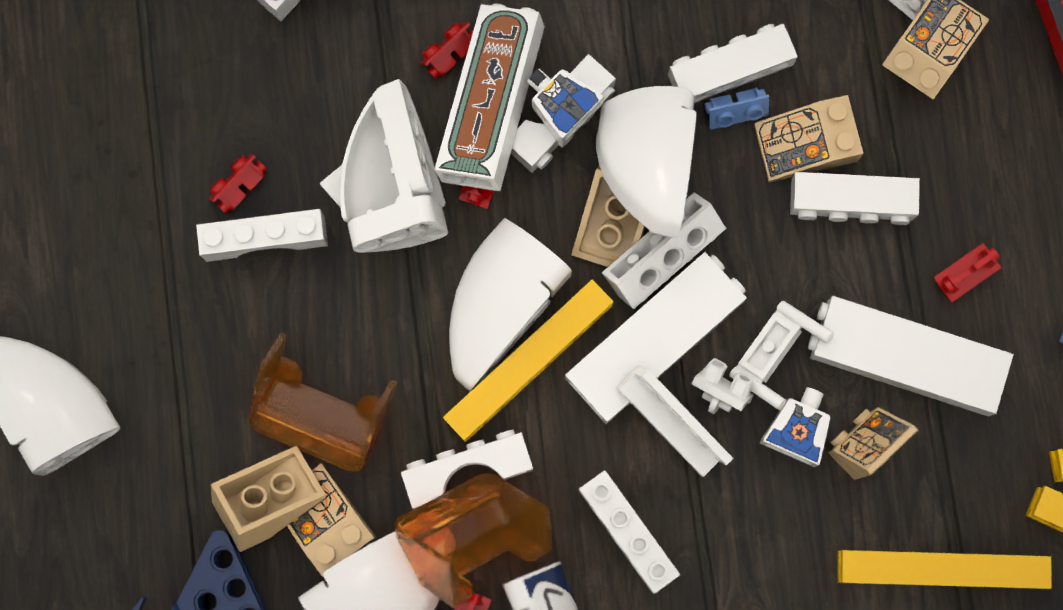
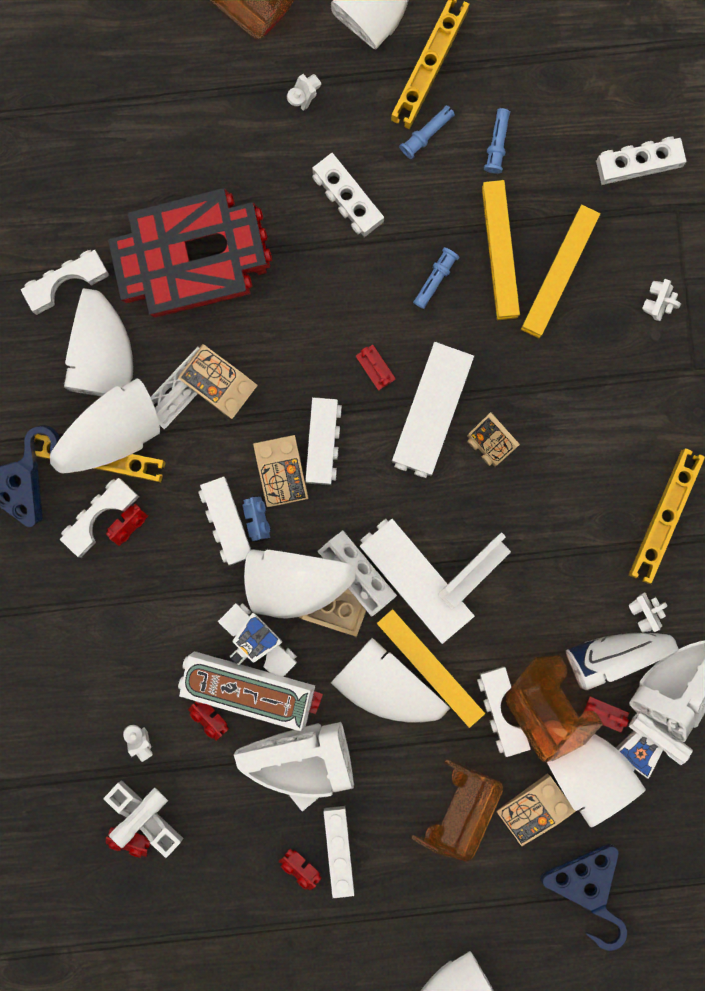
camera: 90 degrees left, 5 degrees up
tan slope [211,446,326,552] -> none
white brick [578,470,680,594] -> none
white hips [692,358,754,414] -> none
white plate [730,301,834,410] -> none
torso [760,387,830,467] -> none
yellow piece [837,550,1052,589] -> none

